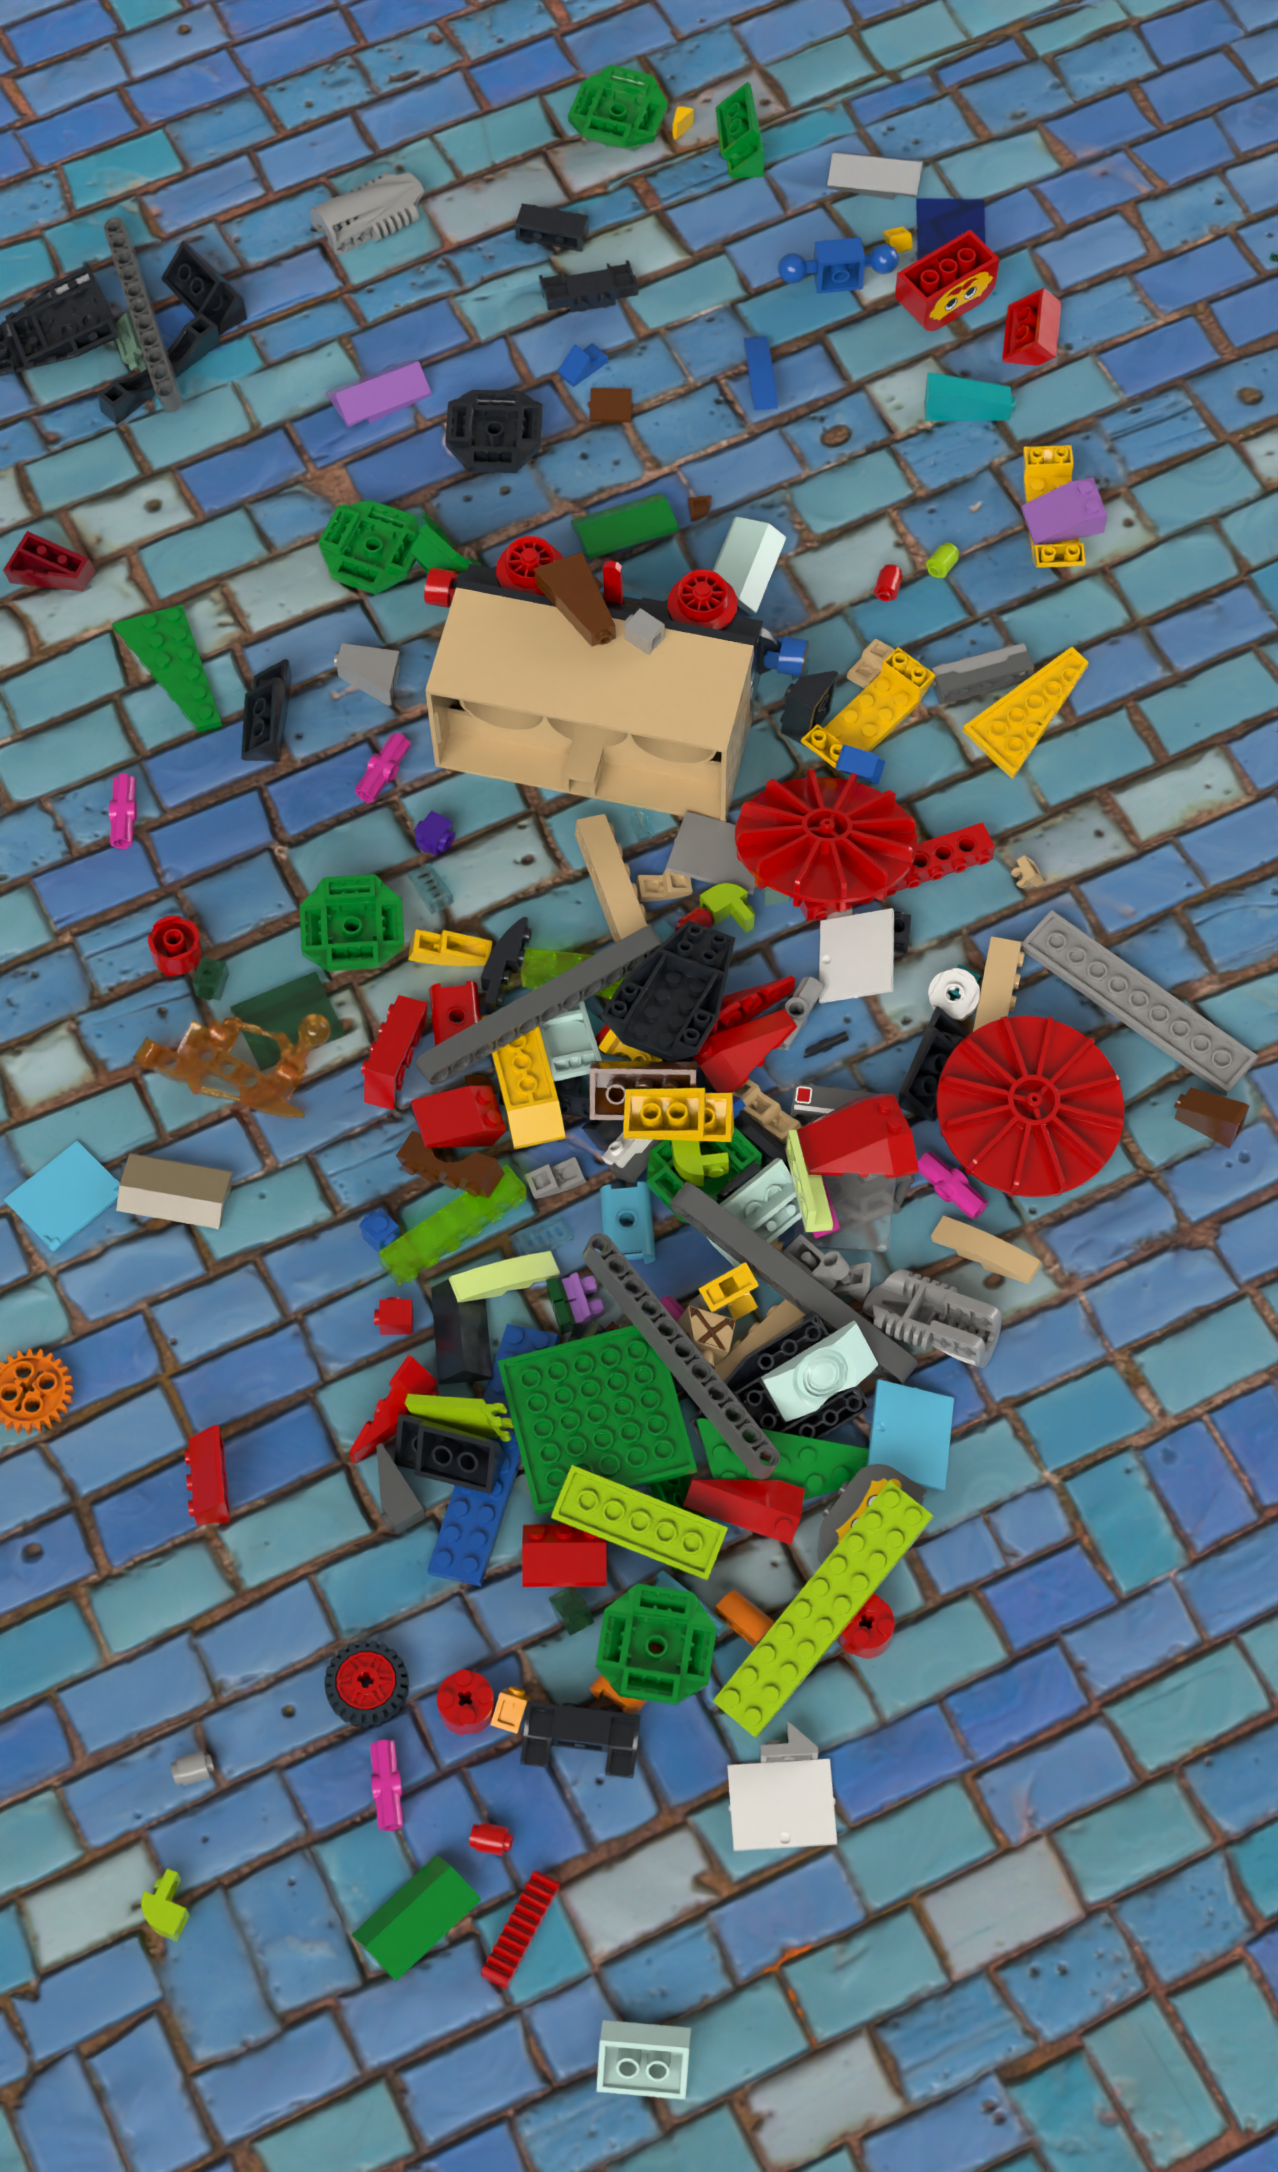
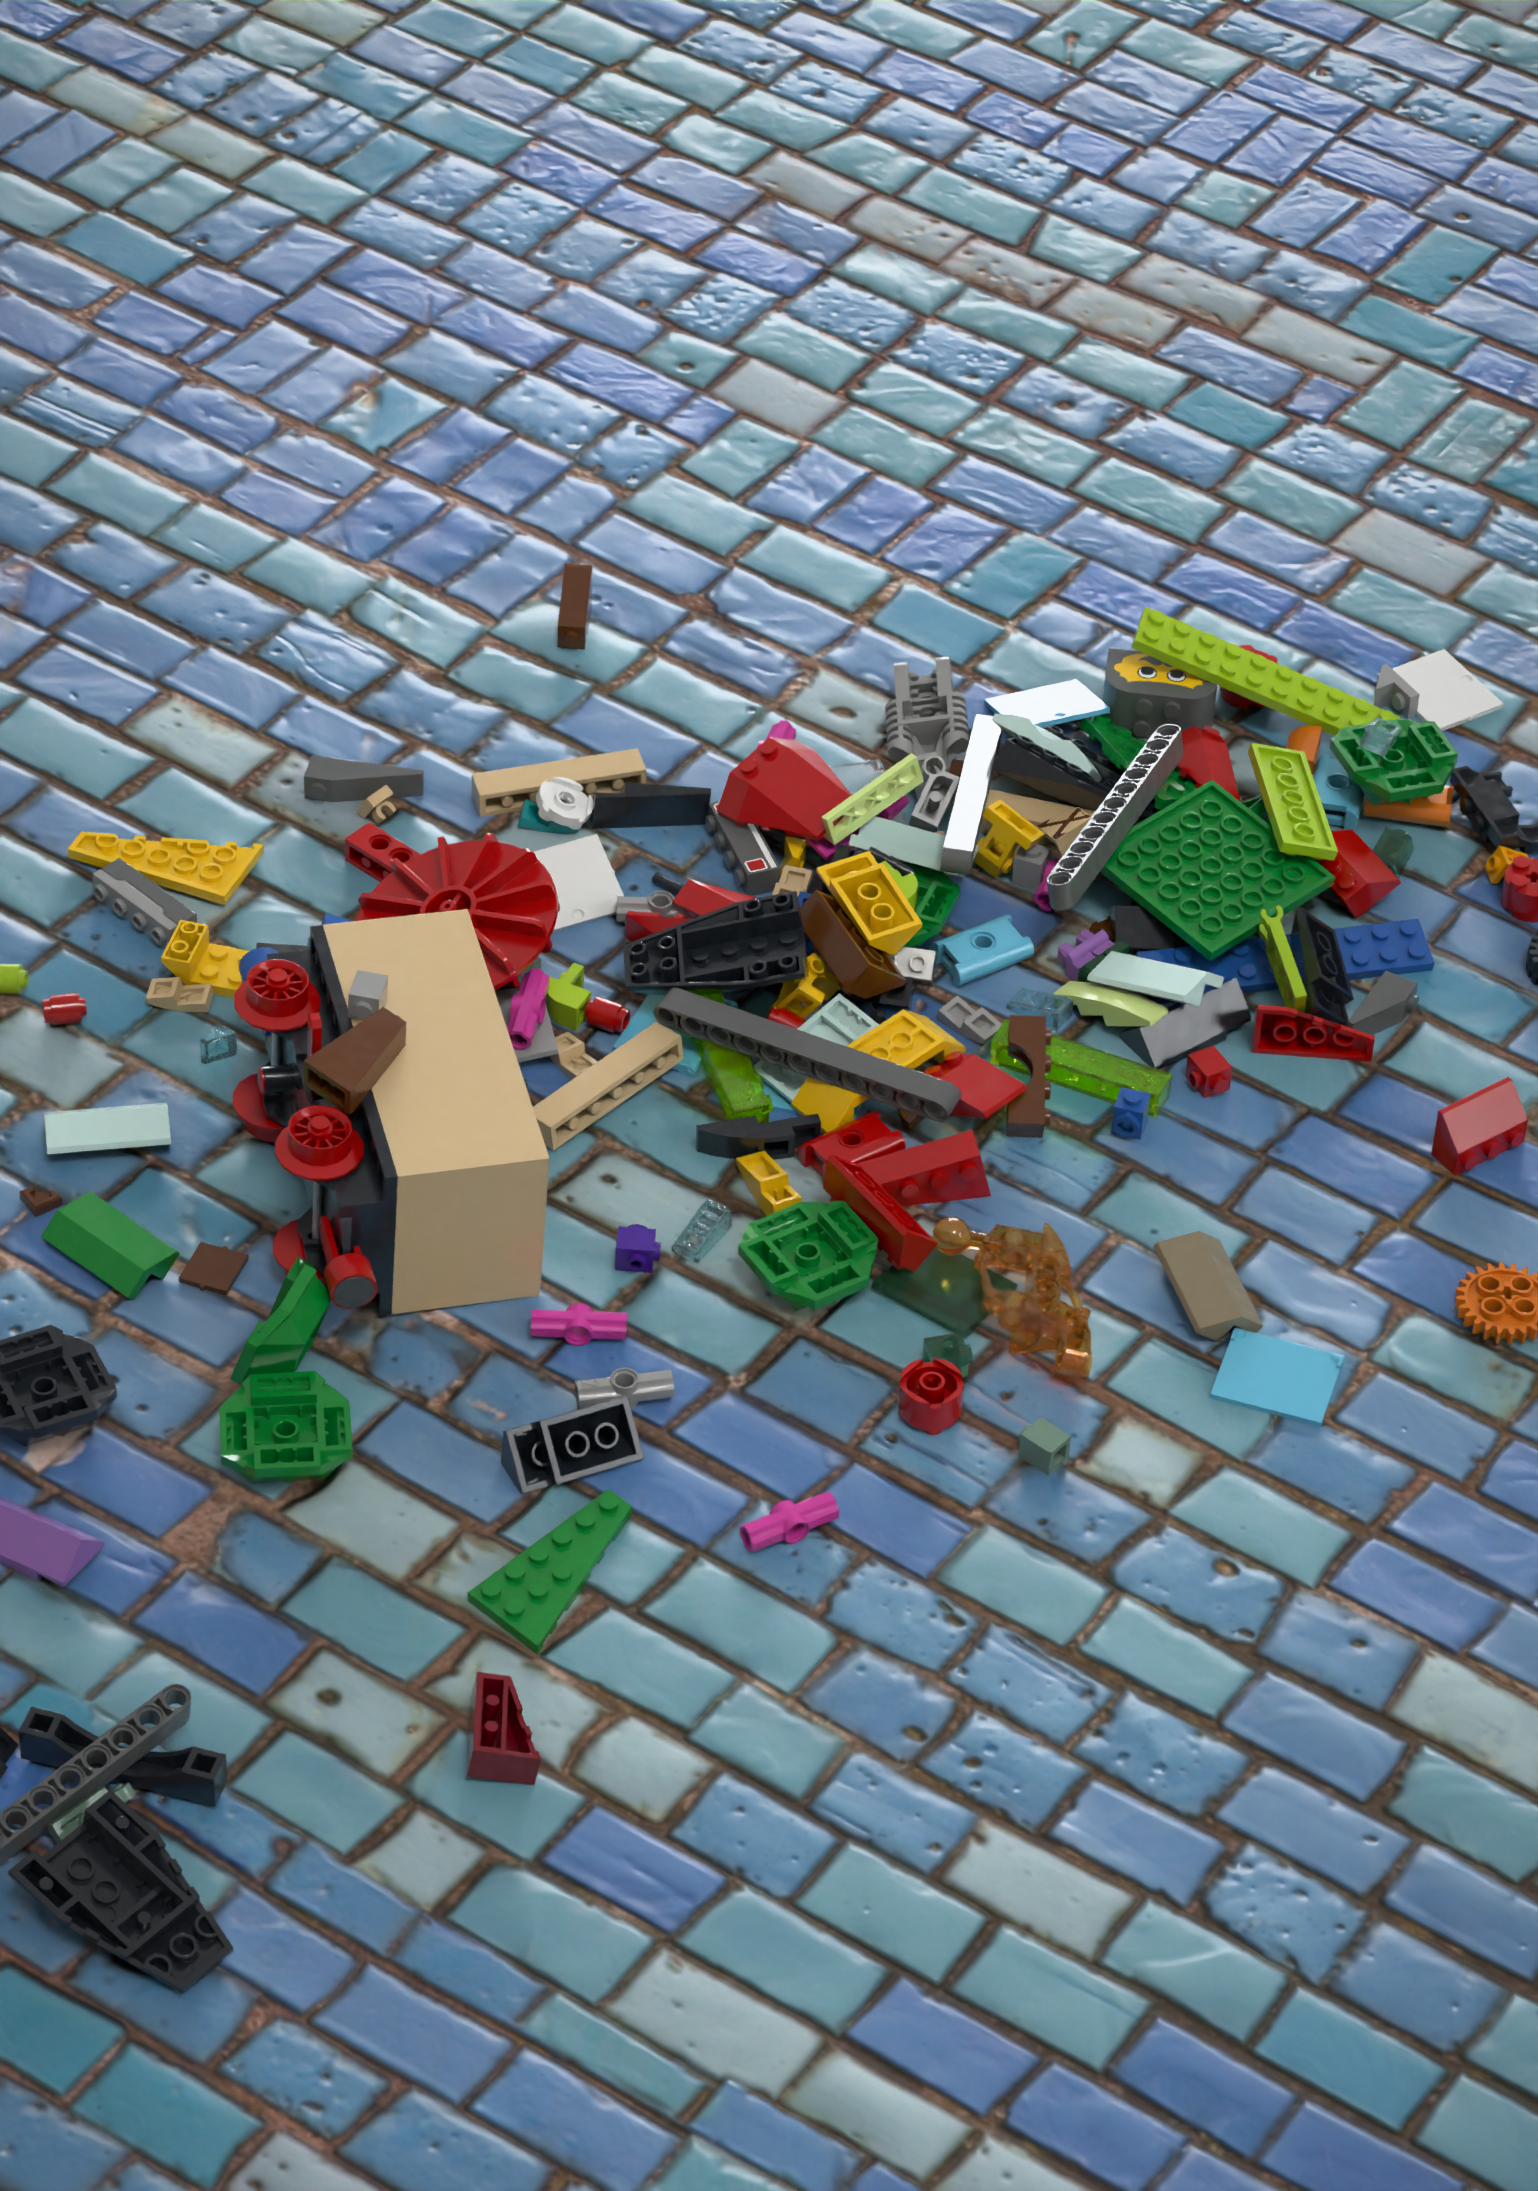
camera: 120 degrees left, 20 degrees down
light grey slope [334,643,401,705] -> none
tan slope [931,1216,1042,1284] -> none
red piece [936,1016,1124,1198] -> none
light grey plate [1020,910,1258,1096] -> none
none -> dark grey slope [304,755,424,802]
none -> dark pink piece [507,968,550,1050]
none -> light grey piece [575,1368,674,1409]
none -> red slope [823,1154,938,1272]
none -> sand green brick [1019,1417,1071,1476]
none -> light aqua slope [1087,951,1224,1007]
none -> clear light blue slope [1360,717,1403,756]

